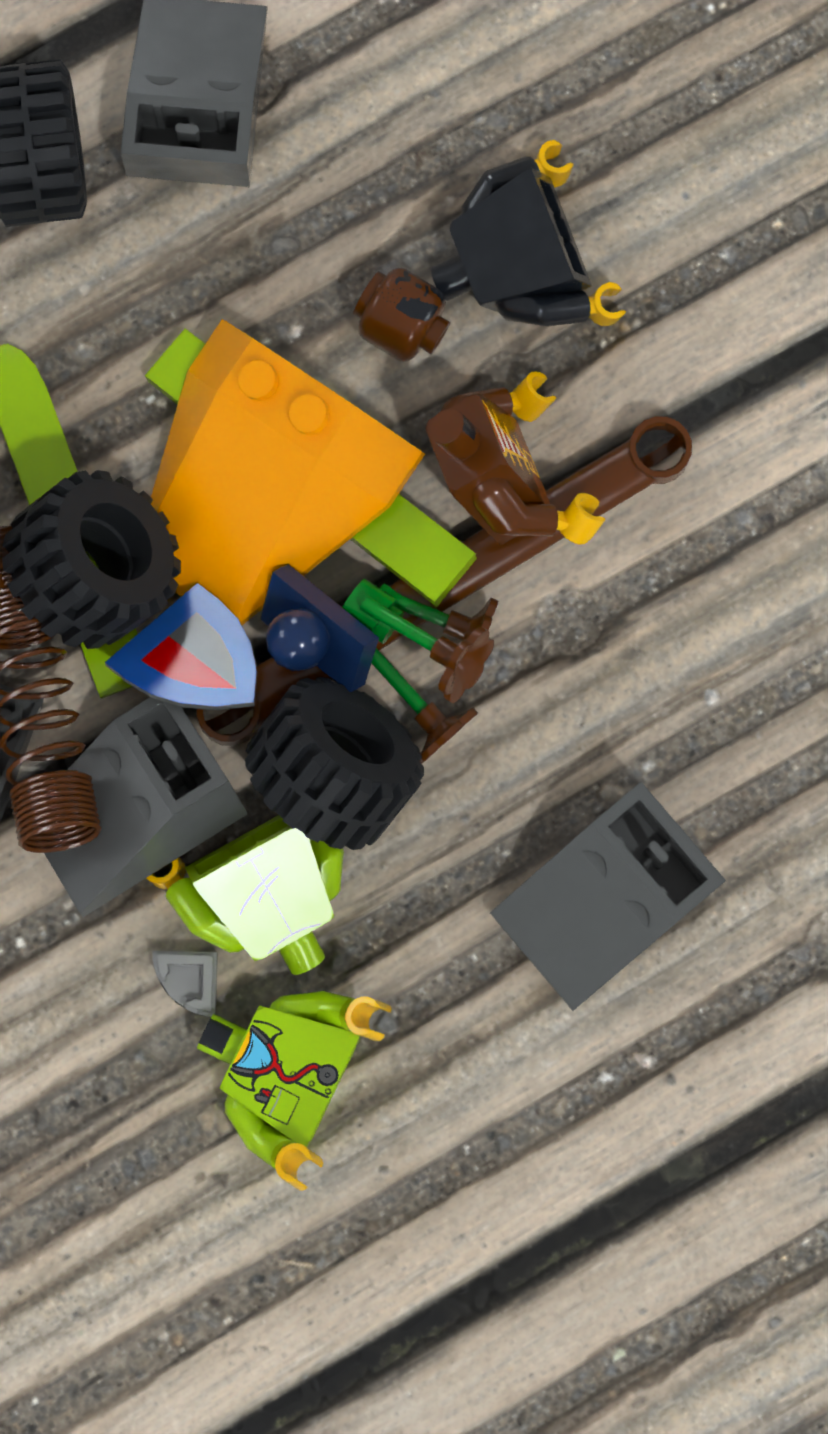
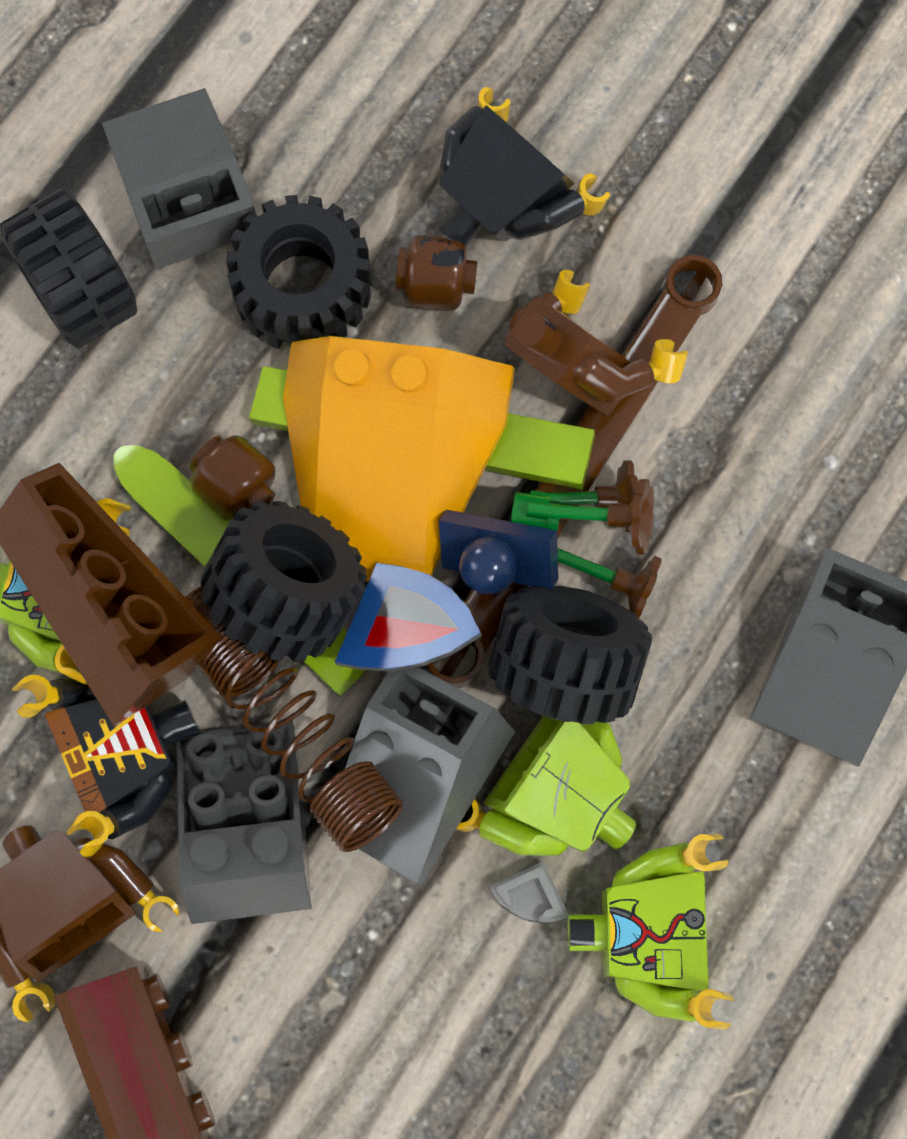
camera: 25 degrees left, 5 degrees down
none -> reddish brown head [189,435,276,520]
none -> black tyre [226,195,372,349]

